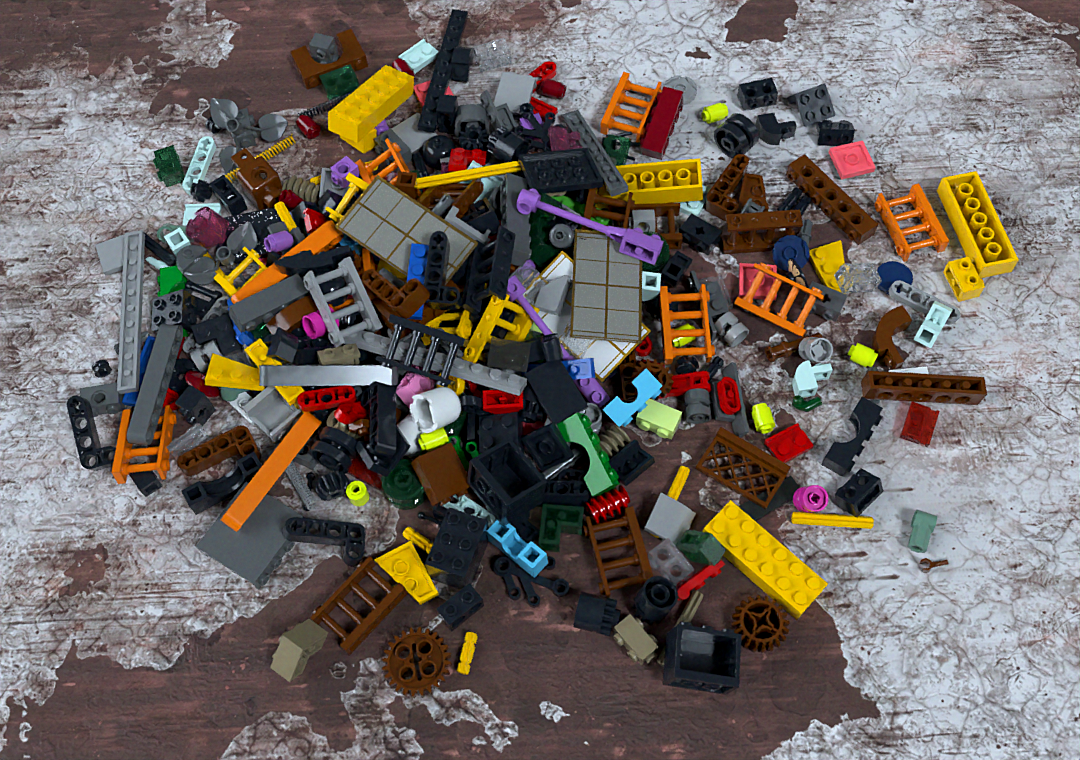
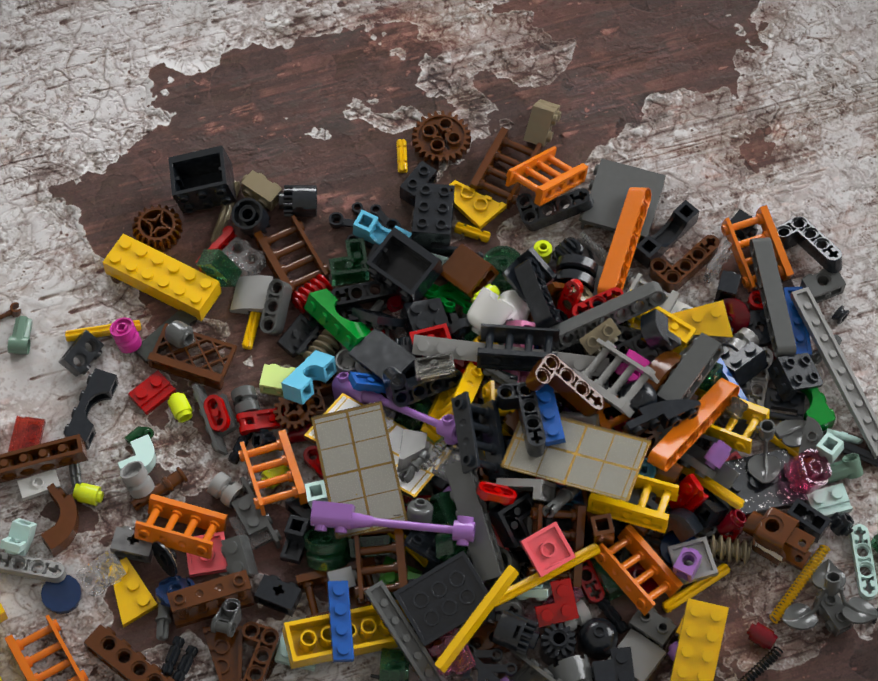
camera: 160 degrees right, 0 degrees up
none -> dark grey head [165,320,194,348]
none -> dark grey brick [221,535,259,577]
none -> dark grey beam [260,279,292,336]
none -> blue plate [327,581,354,663]
none -> dark grey piece [398,450,430,483]
none -> yellow tile [435,565,519,673]
none -> red plate [476,481,517,505]
none -> orange fence [505,146,589,206]
none -> coral plate [520,521,576,577]
none -> clear smoke wheel [724,397,749,421]

